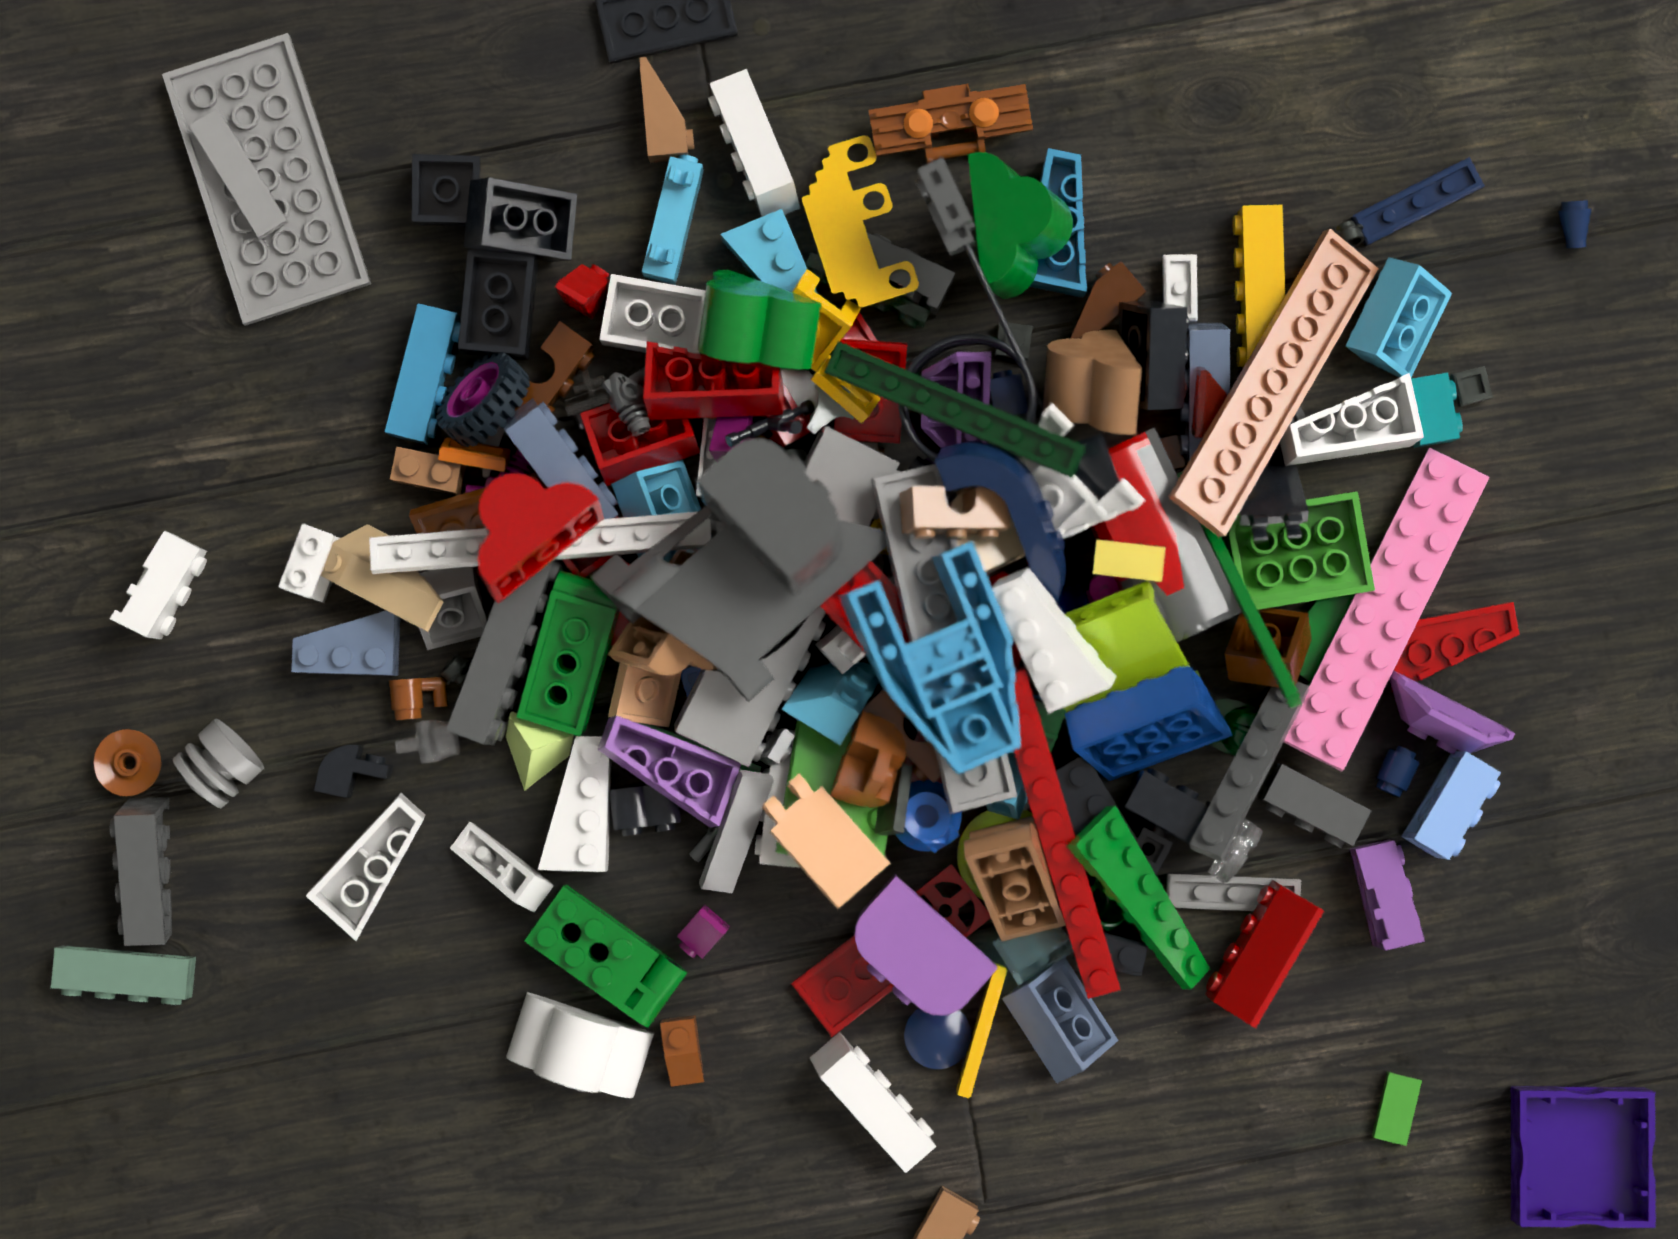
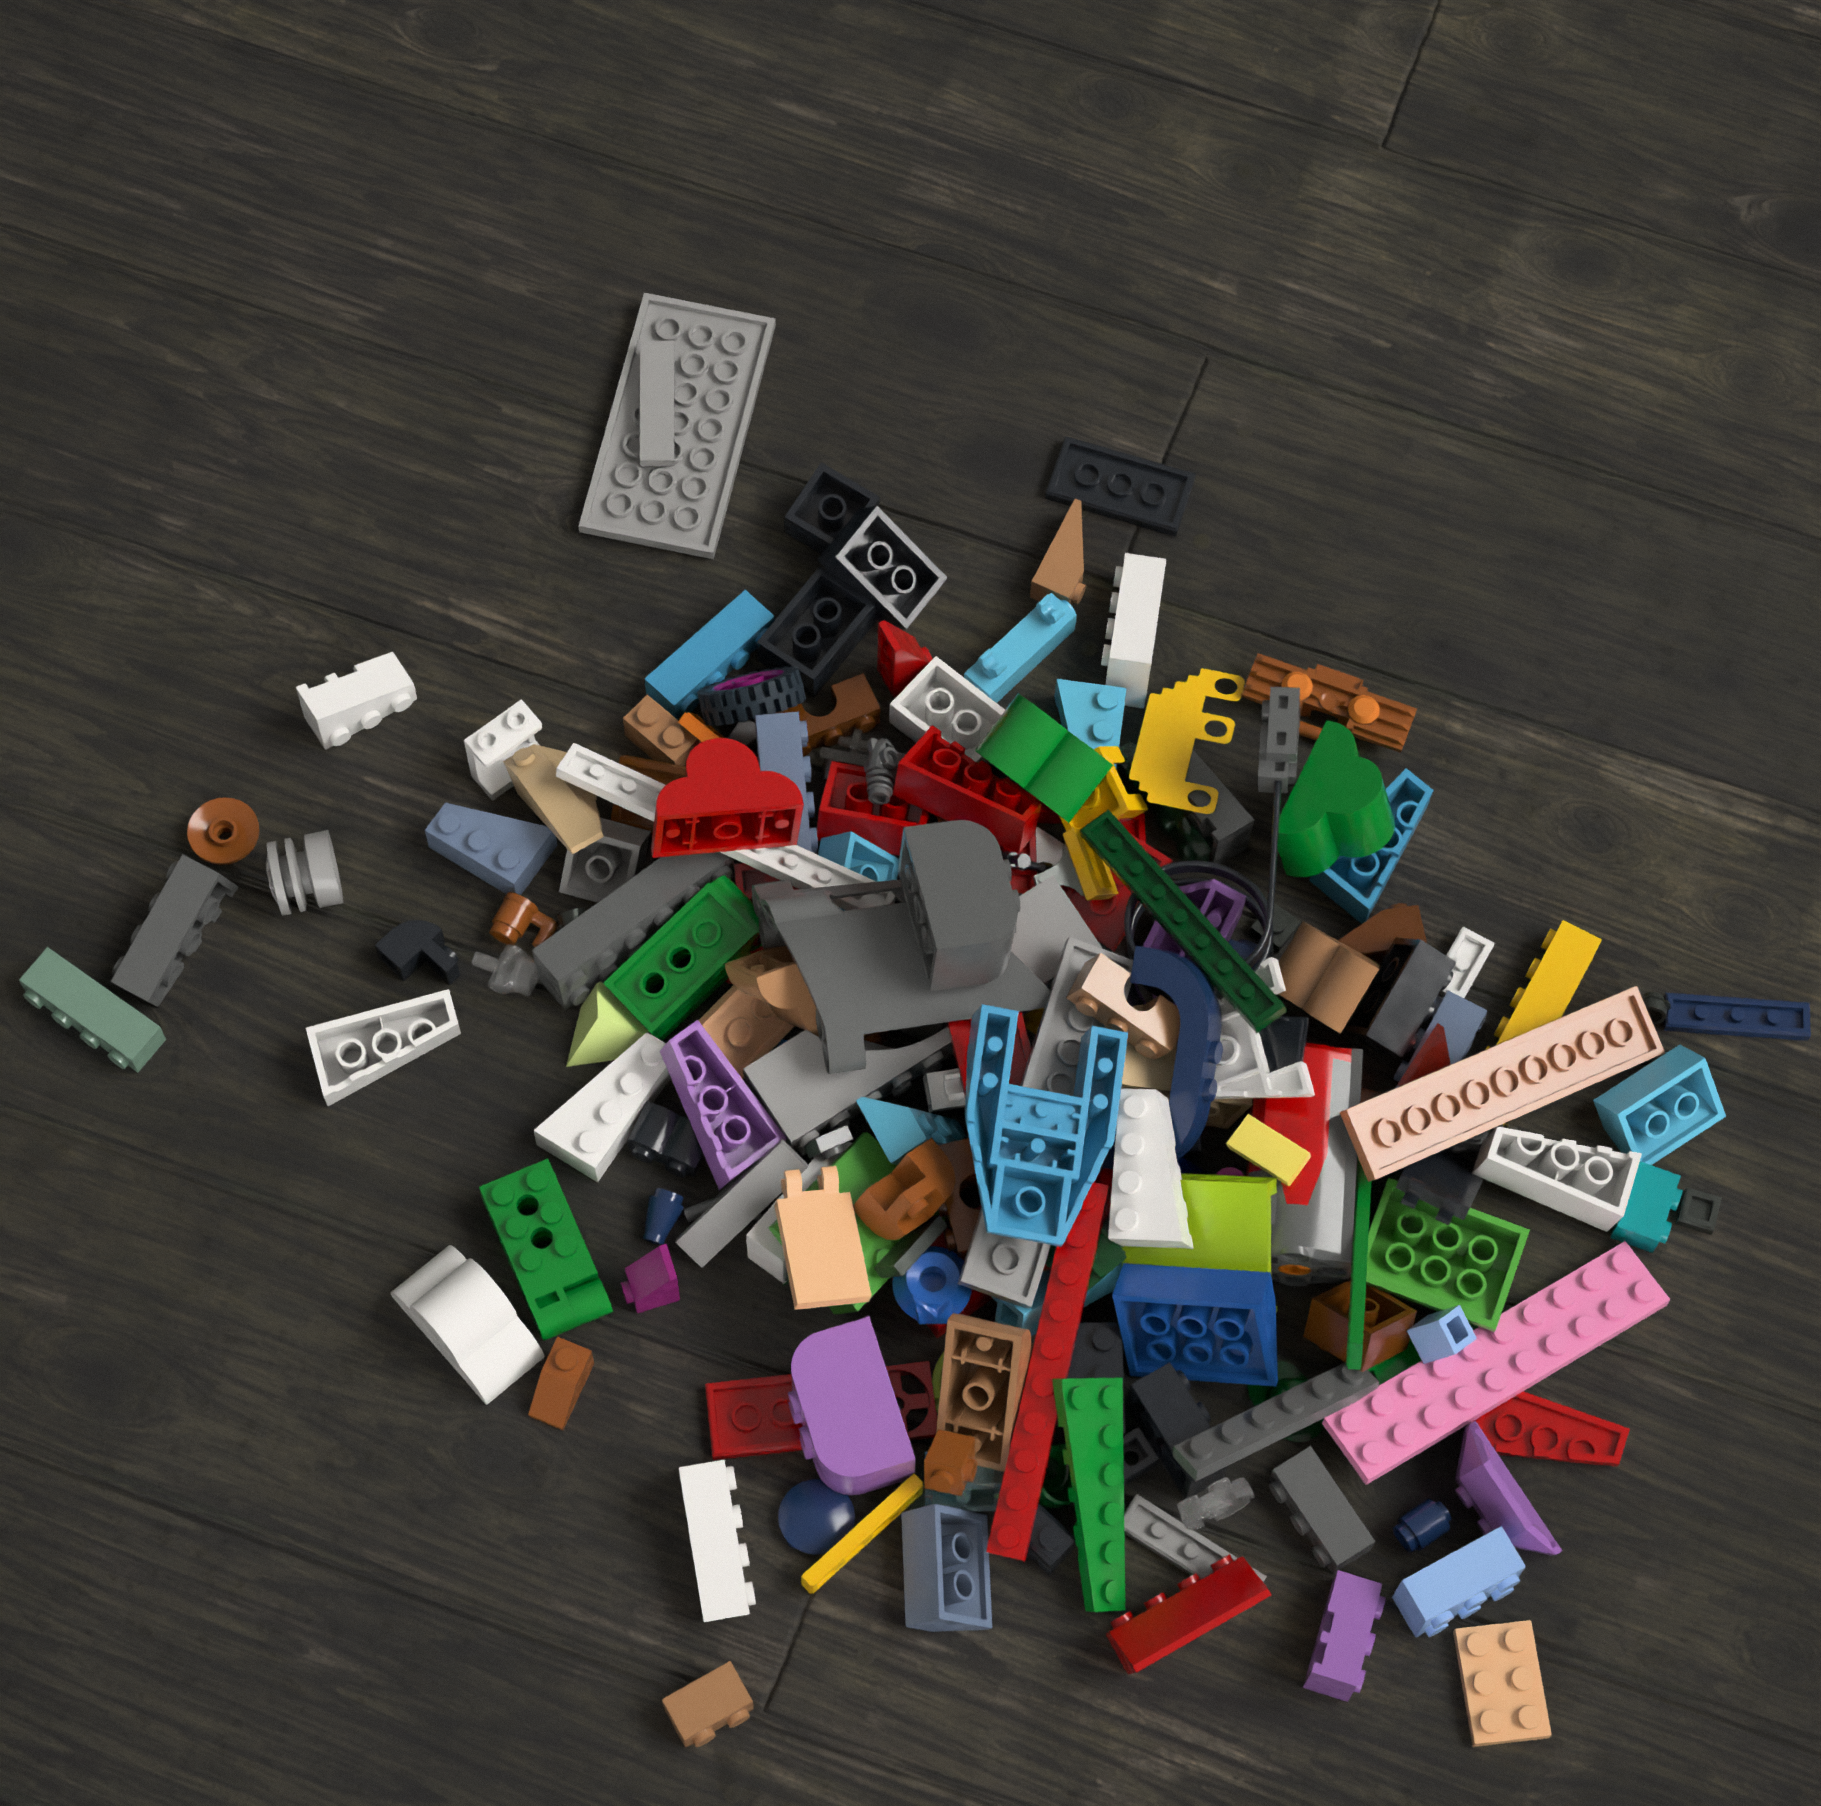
camera: 30 degrees right, 20 degrees down
white slope [450,822,554,912] -> none
none -> dark blue cone [642,1188,684,1246]
none -> dark orange brick [924,1429,978,1496]
none -> light blue brick [1406,1305,1477,1364]
none -> light nougat plate [1453,1620,1552,1747]

